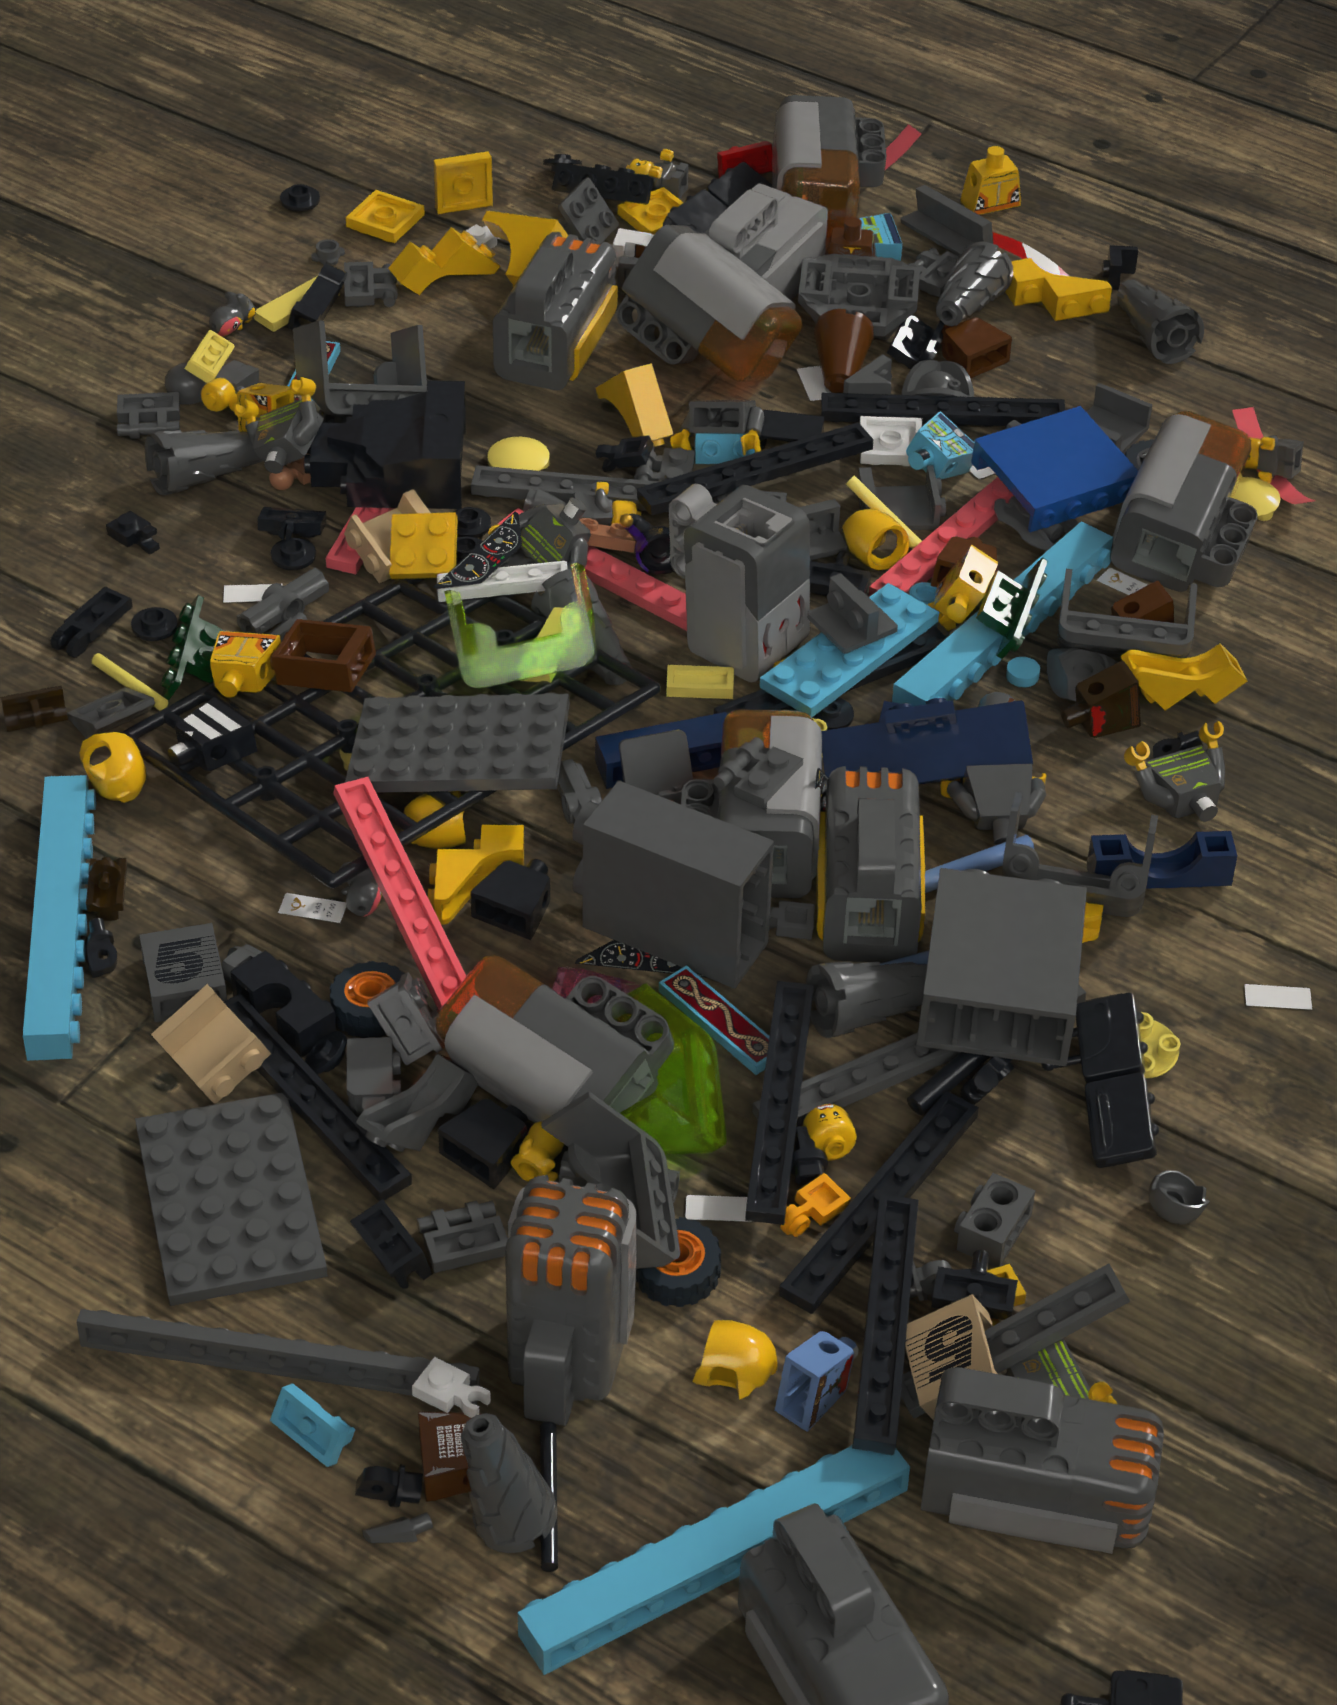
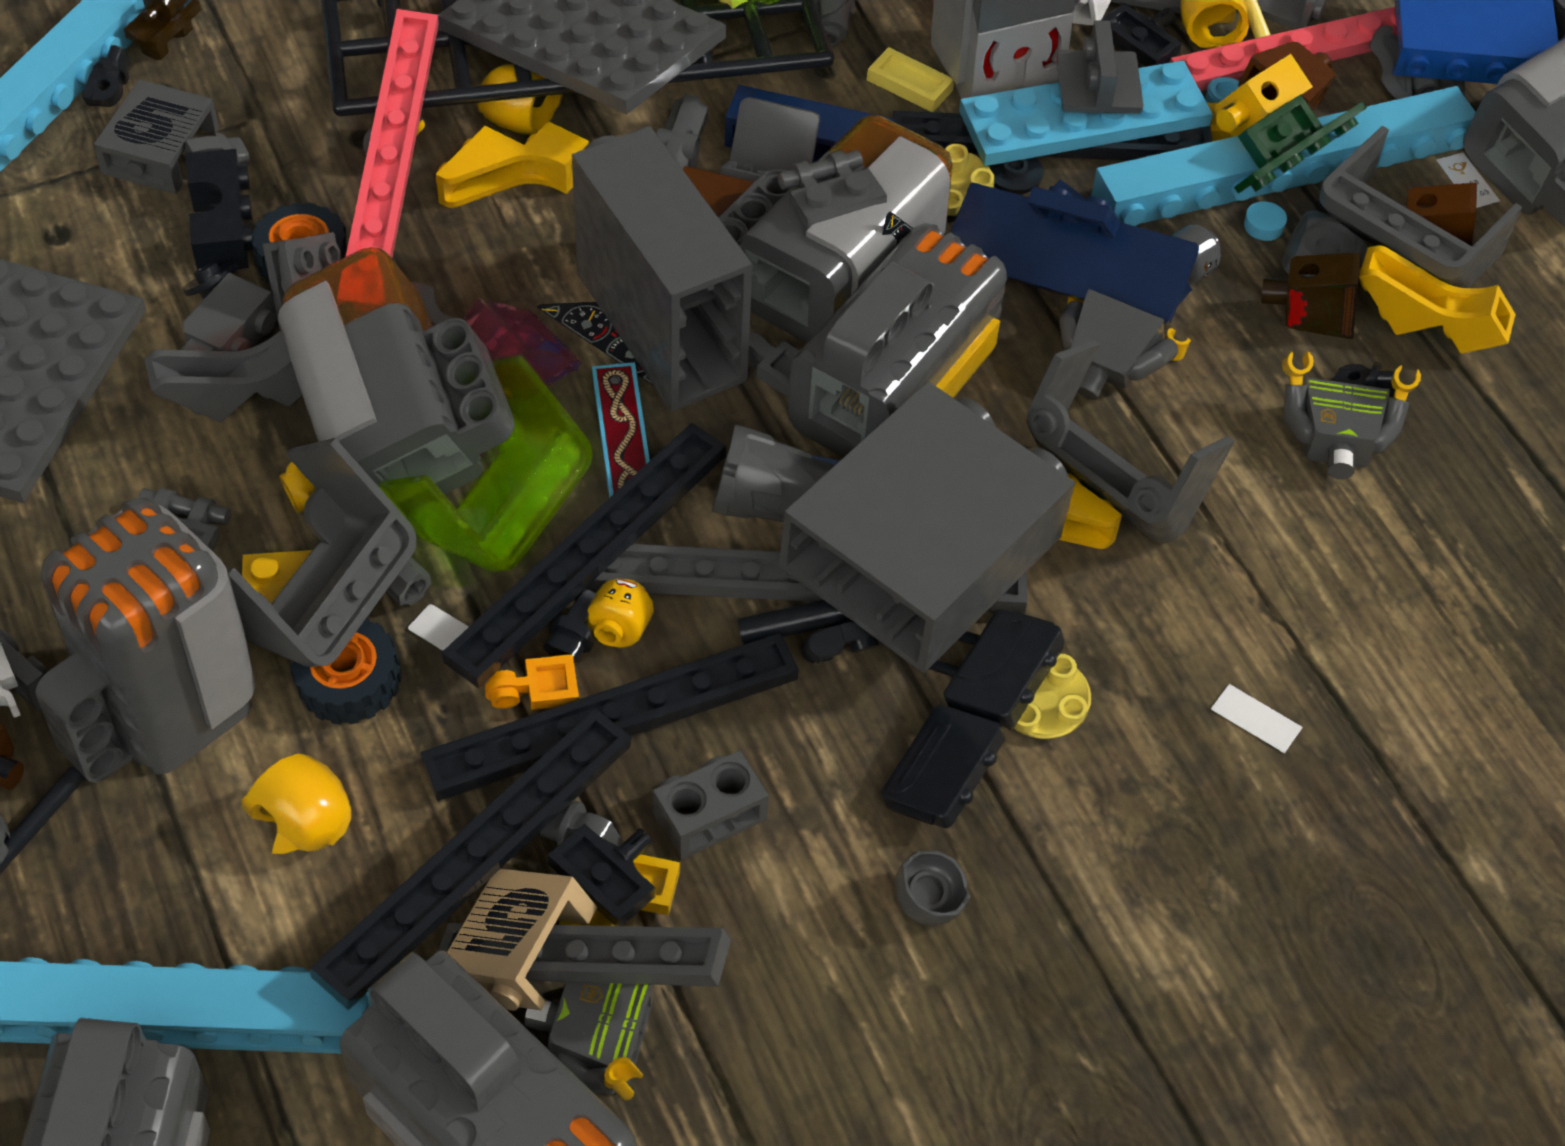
camera: 30 degrees right, 10 degrees up
tan panel [151,984,271,1104] -> none
black plate [224,994,412,1201] -> none
white sticker [278,893,347,923] -> none
black hinge [350,1199,432,1289] -> none
black torso [438,1099,528,1189] -> none
black torso [470,859,550,940] -> none
medium blue torso [774,1331,858,1432] -> none
medium blue piece [925,835,1034,893] -> none
dark blue arch [1086,831,1238,889] -> none

